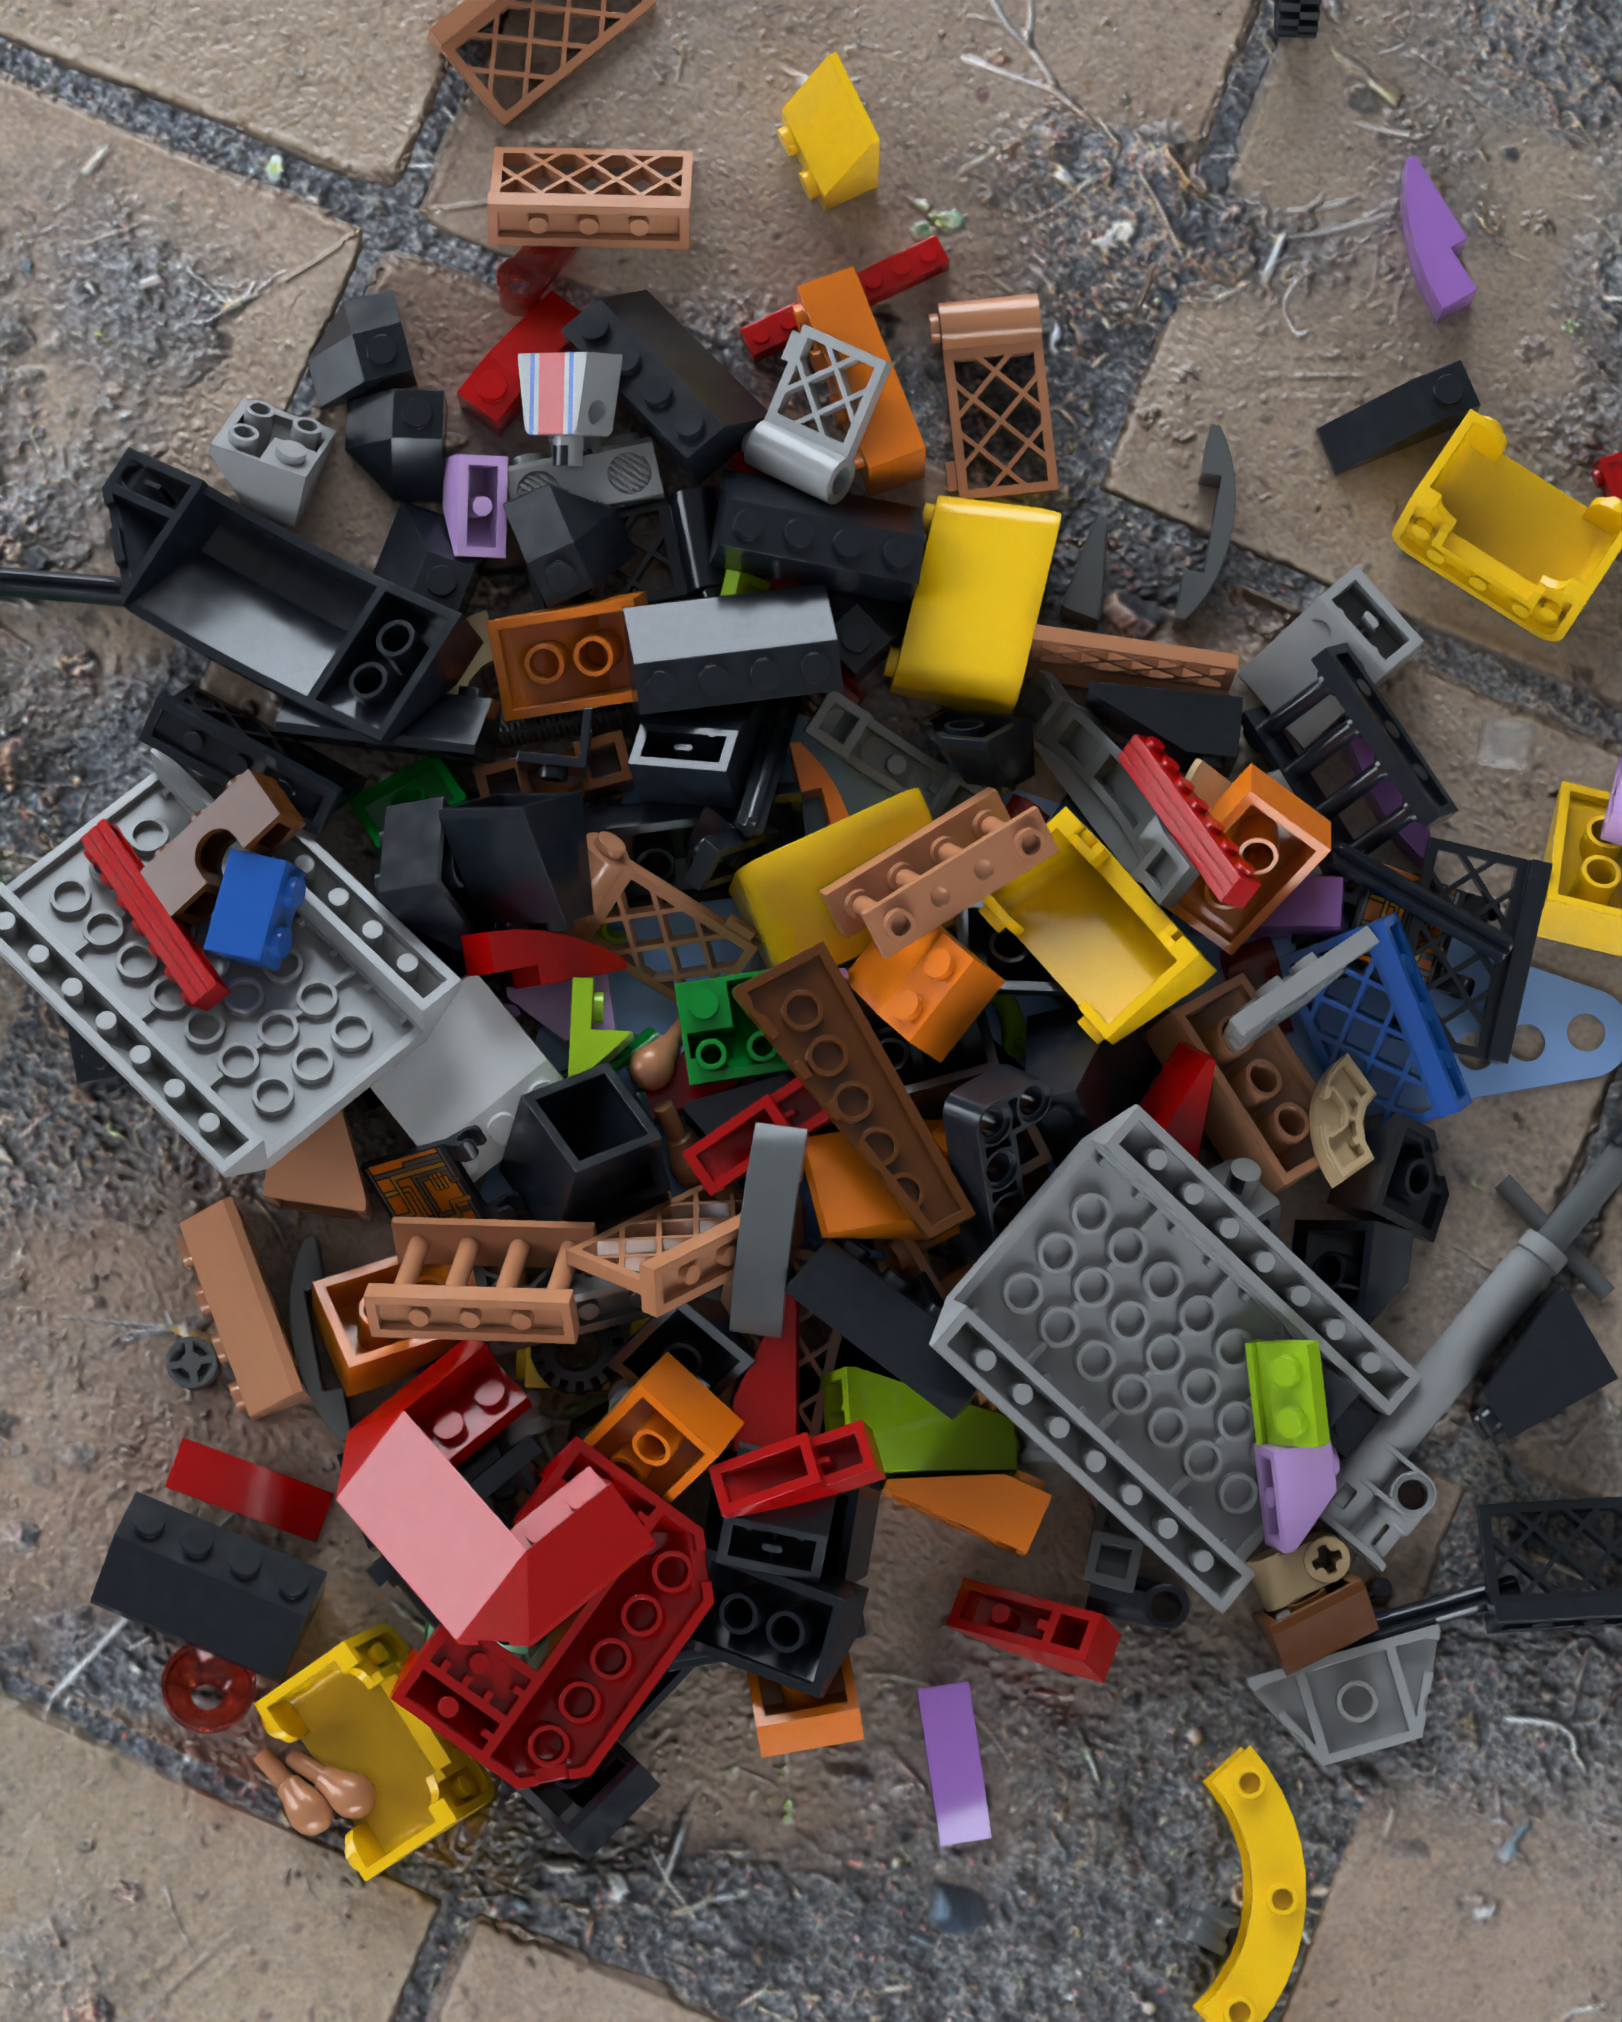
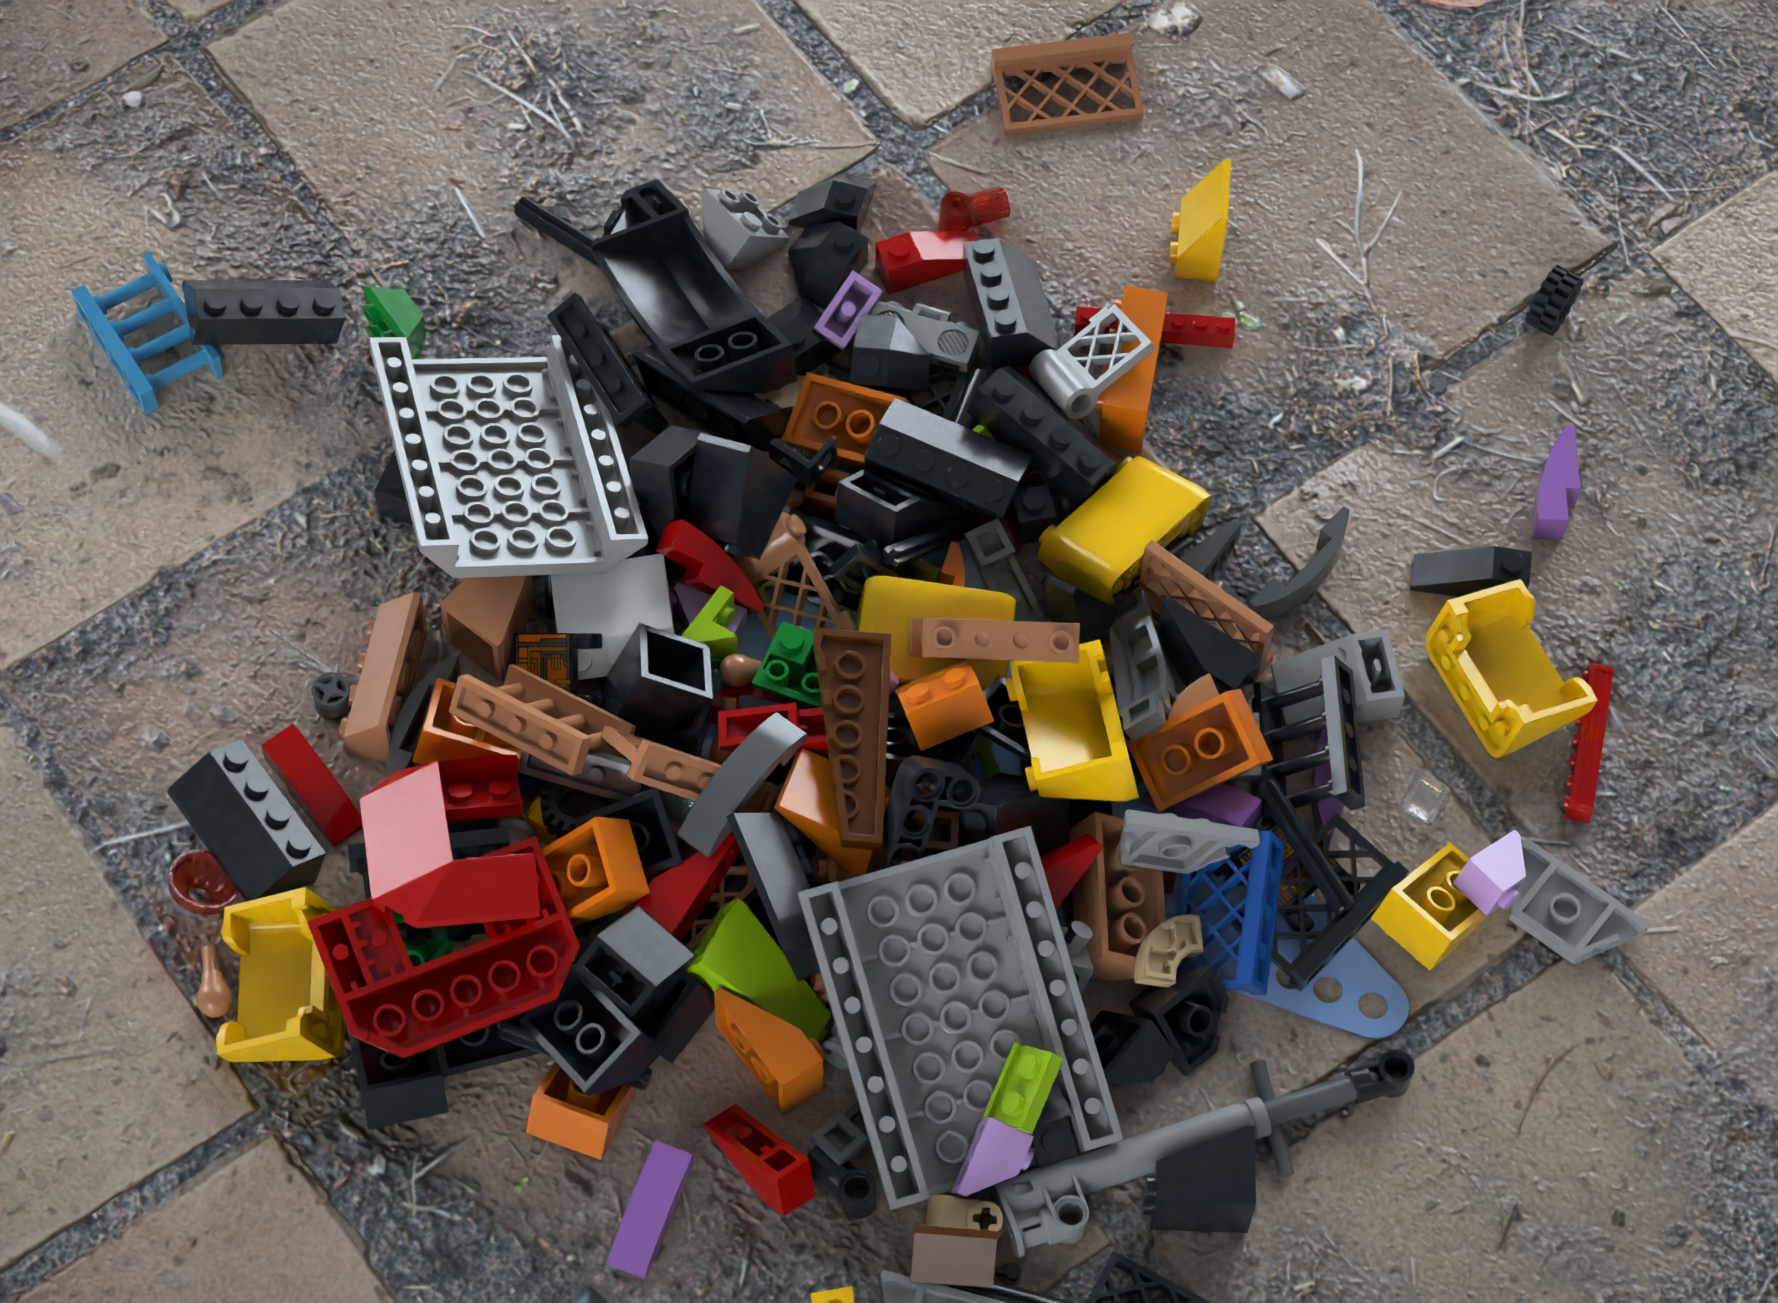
camera: 30 degrees right, 20 degrees down
red piece [80,819,231,1012] -> none
arch [140,769,306,926] -> none
blue brick [203,849,306,972] -> none
nougat piece [285,1748,377,1820] -> none
nougat fence [487,147,693,249] -> none
light grey torso [518,352,622,467] -> none
red slope [708,1419,886,1518] -> none
nougat piece [928,293,1059,500] -> none
red piece [1117,734,1262,909] -> none

